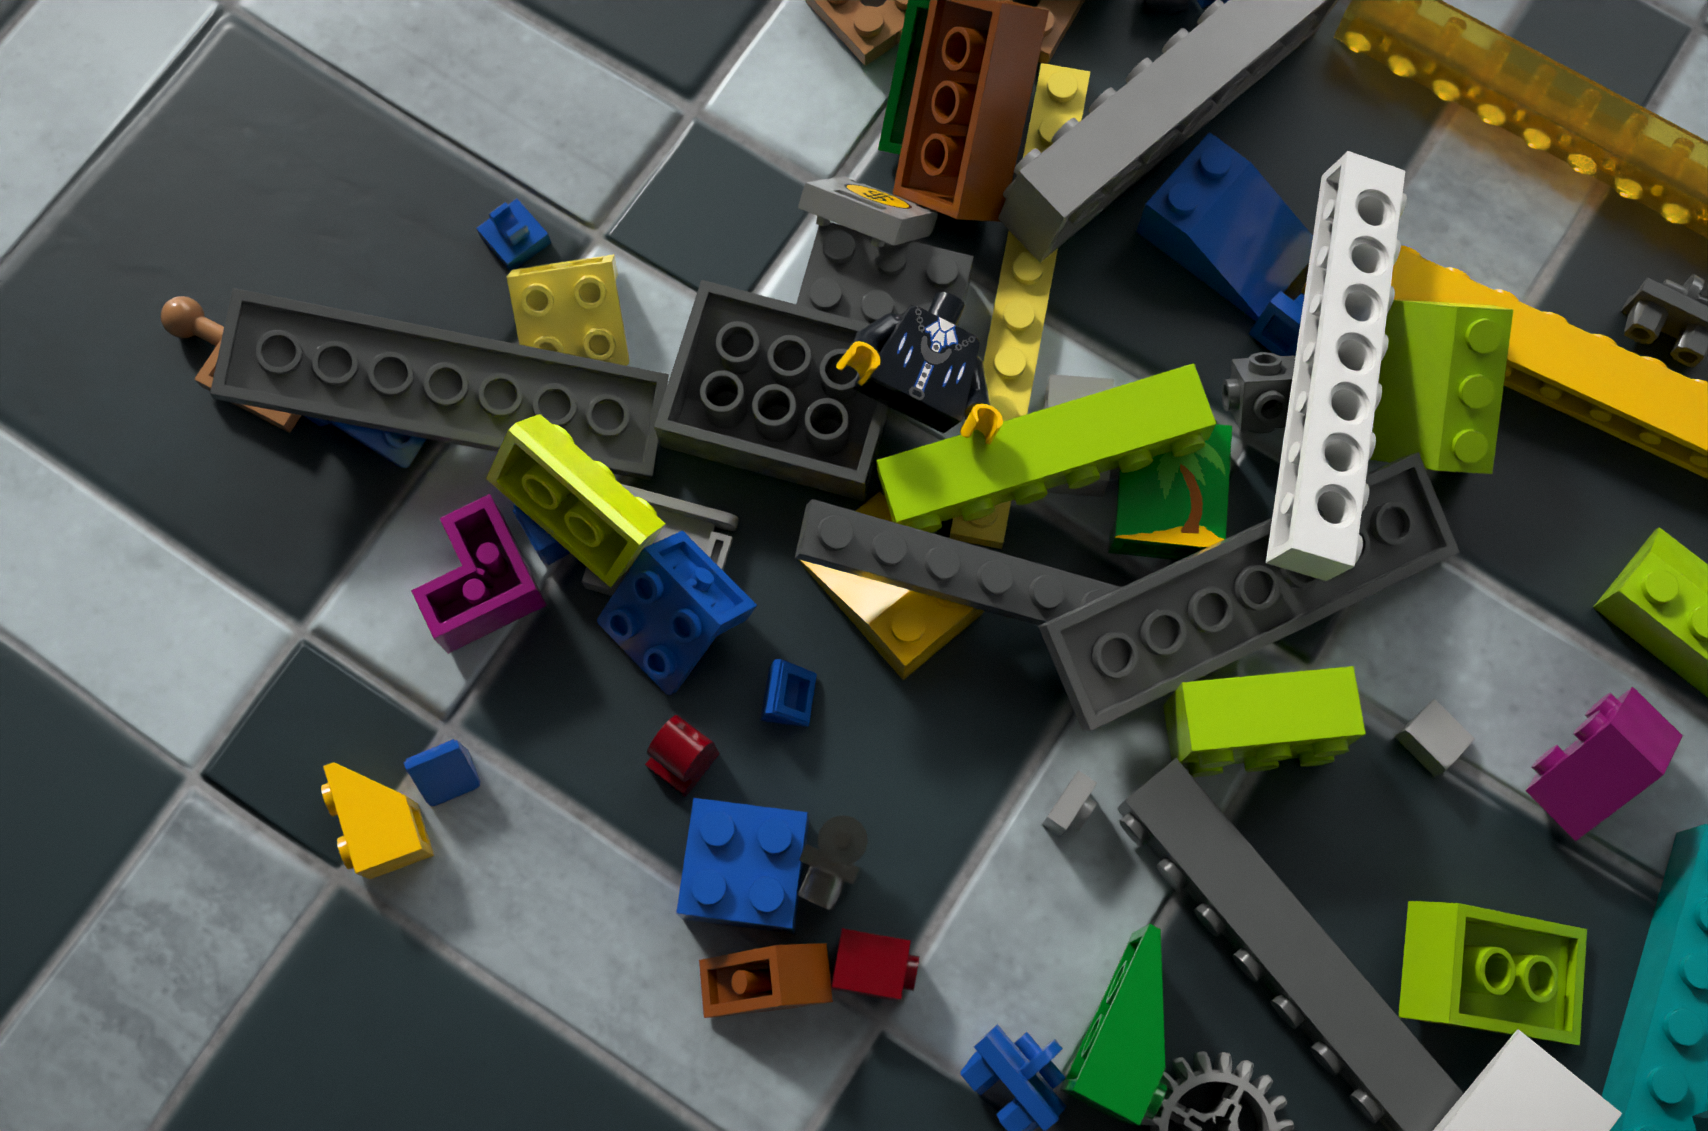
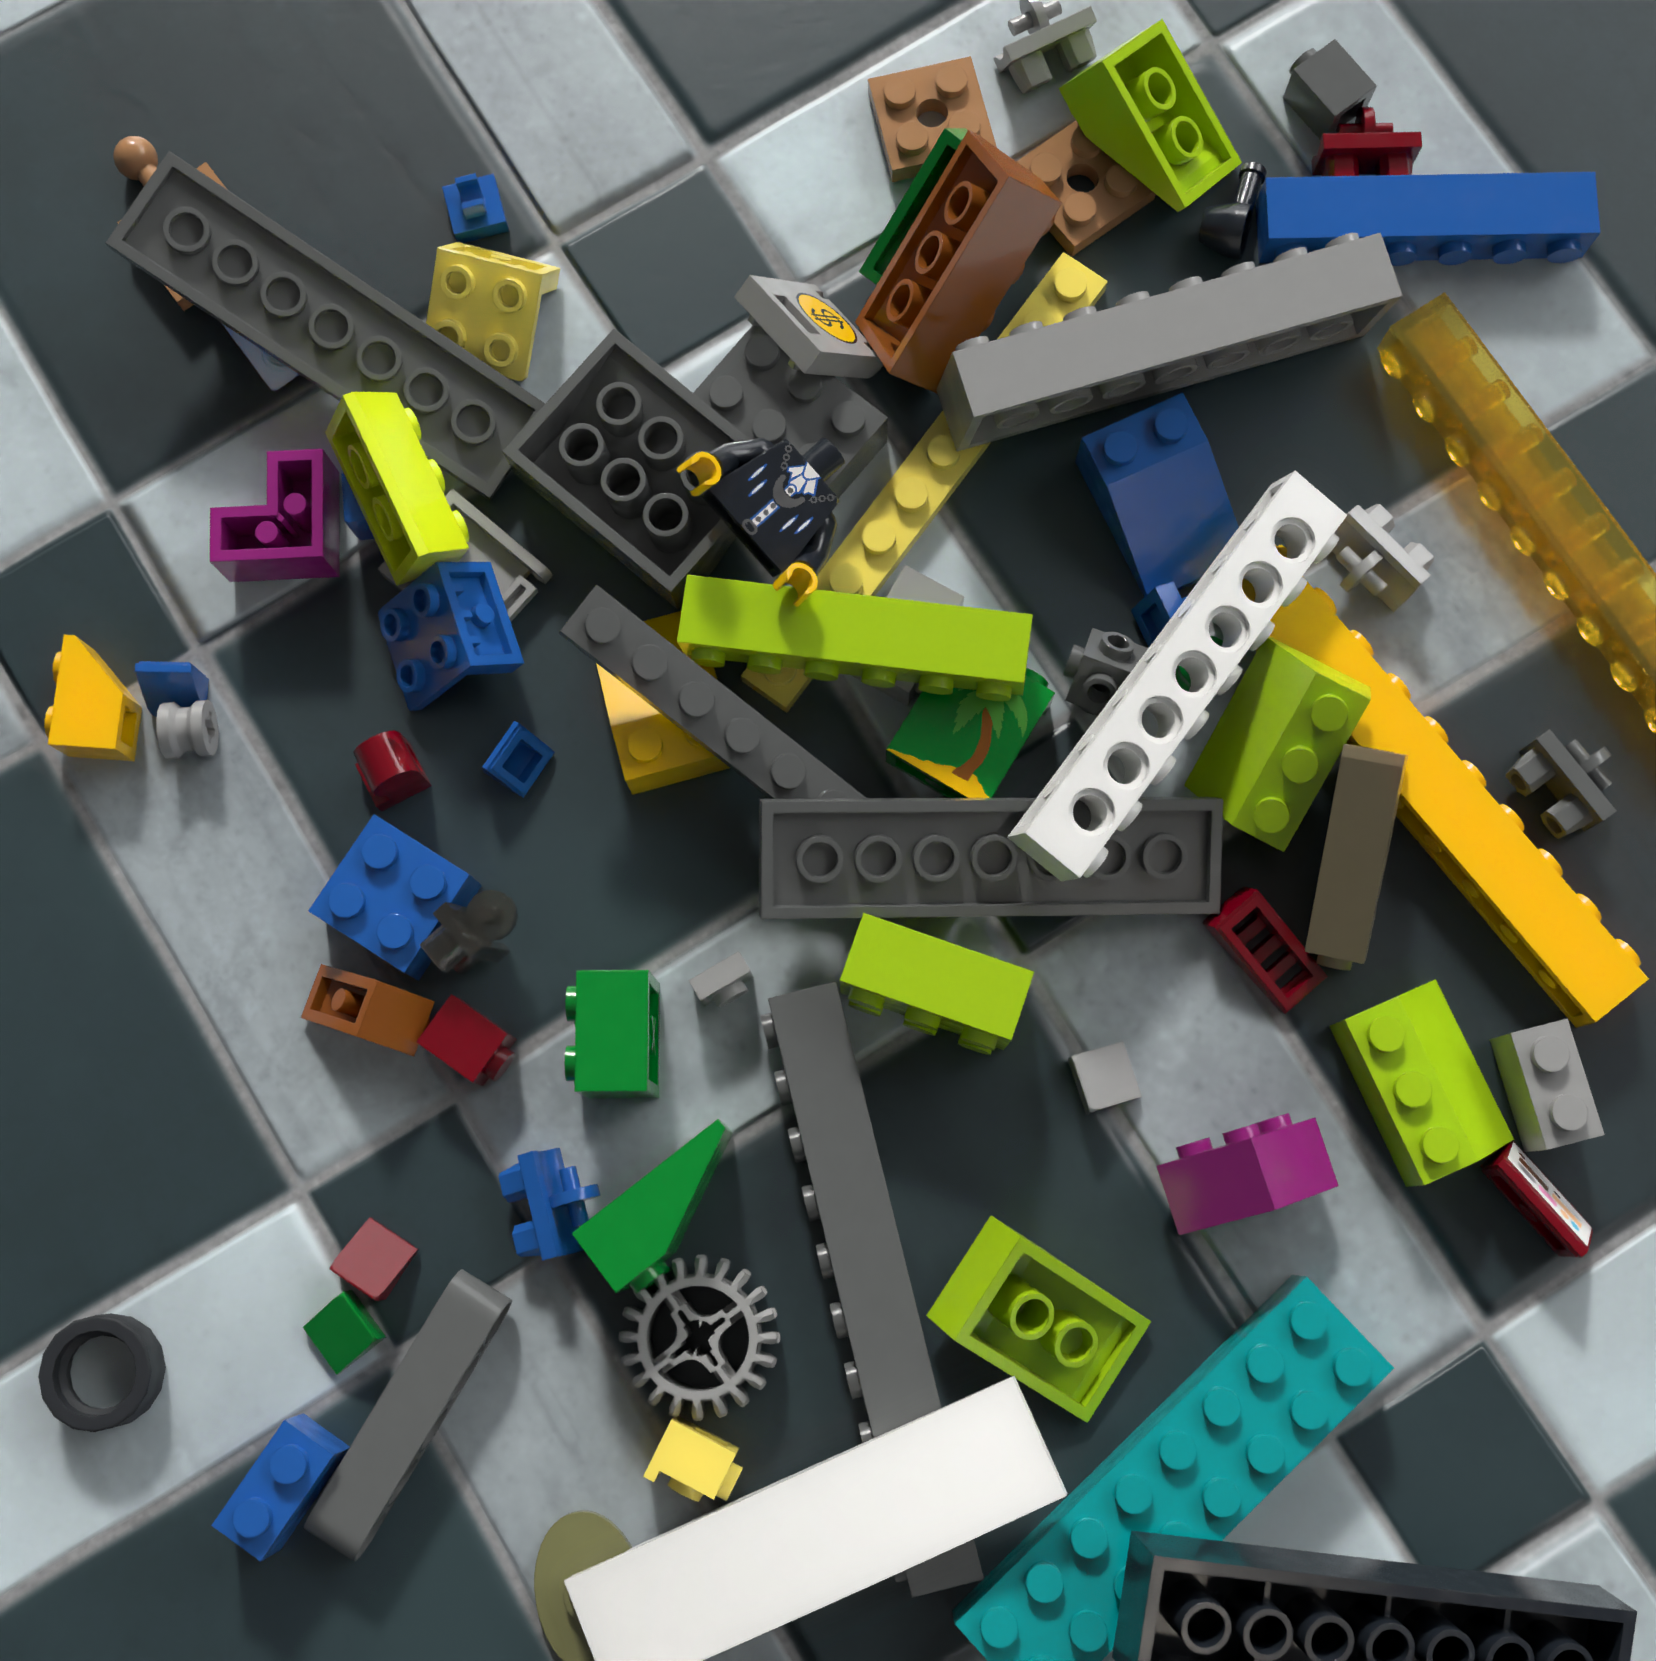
camera: 30 degrees right, 5 degrees up
none -> light grey wheel [156,700,219,759]
none -> green brick [564,970,660,1099]
none -> dark red slope [1202,887,1328,1014]
none -> dark tan slope [1305,744,1408,971]
none -> light grey hips [1332,504,1434,612]

